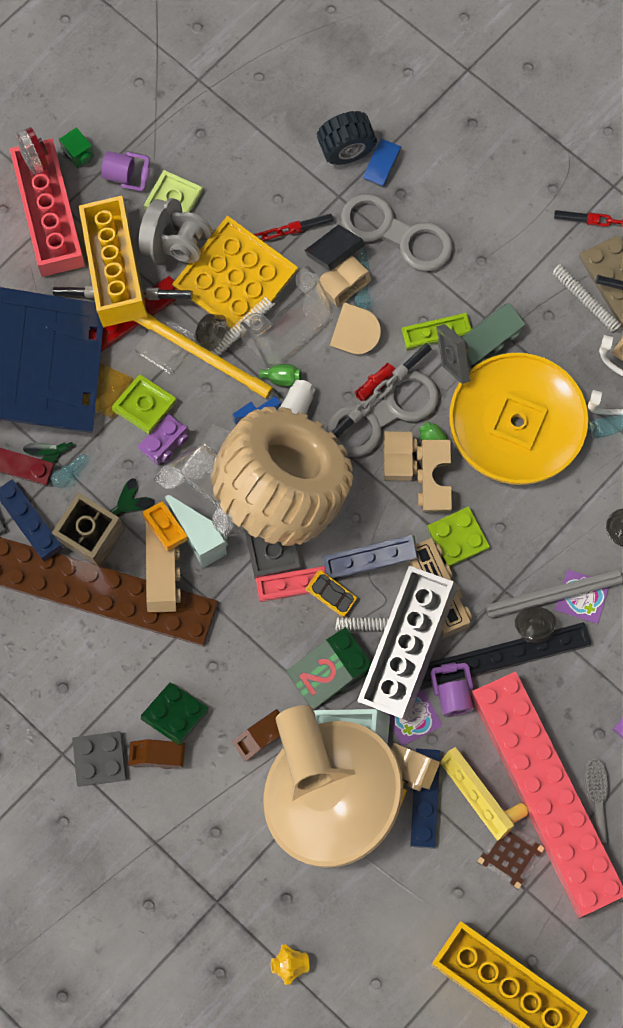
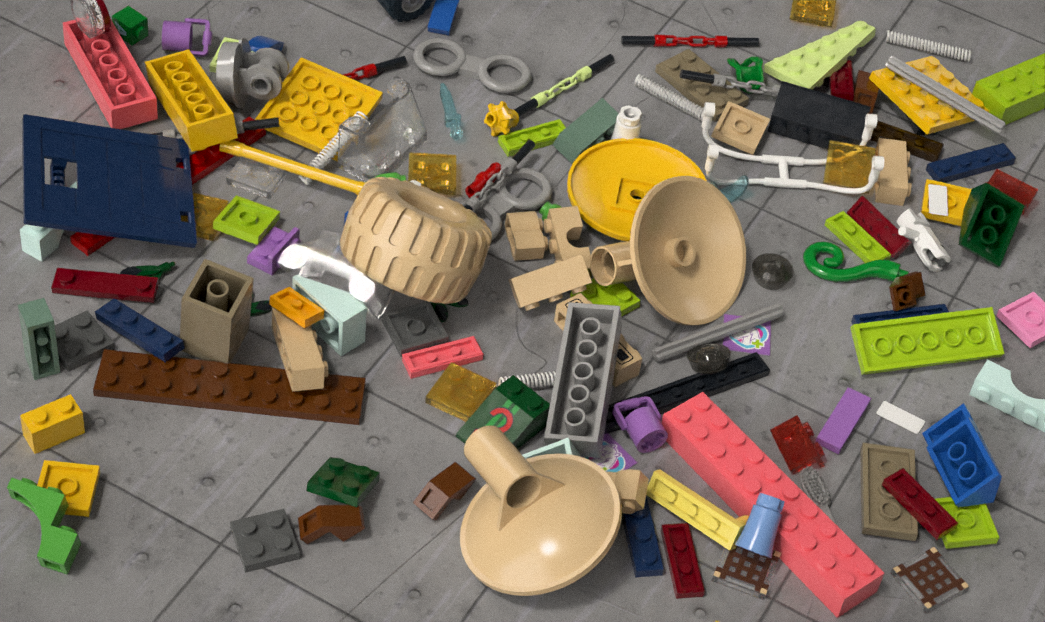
camera: 20 degrees left, 25 degrees down
clear light blue bar [51,454,87,488] -> none
clear smoke hat [195,314,227,351] -> none
black tile [304,224,365,271] -> none
tile [305,570,357,617] -> none
tan brick [318,255,371,307] -> none
plate [323,535,419,579] -> none
tan tile [330,302,381,354] -> none
dark grey plate [436,324,471,384] -> none
none -> blue slope [248,36,284,52]
none -> clear yellow plate [408,152,456,195]
none -> clear yellow plate [425,362,497,422]
none -> yellow rock [484,101,519,137]
none -> tan brick [508,254,592,311]
none -> piece [514,54,614,117]
none -> tan dish [590,176,746,326]
none -> white plant [610,105,642,140]
none -> dark red tile [660,523,705,599]
none -> medium blue plant [735,493,785,558]
none -> clear red bracket [770,415,825,475]

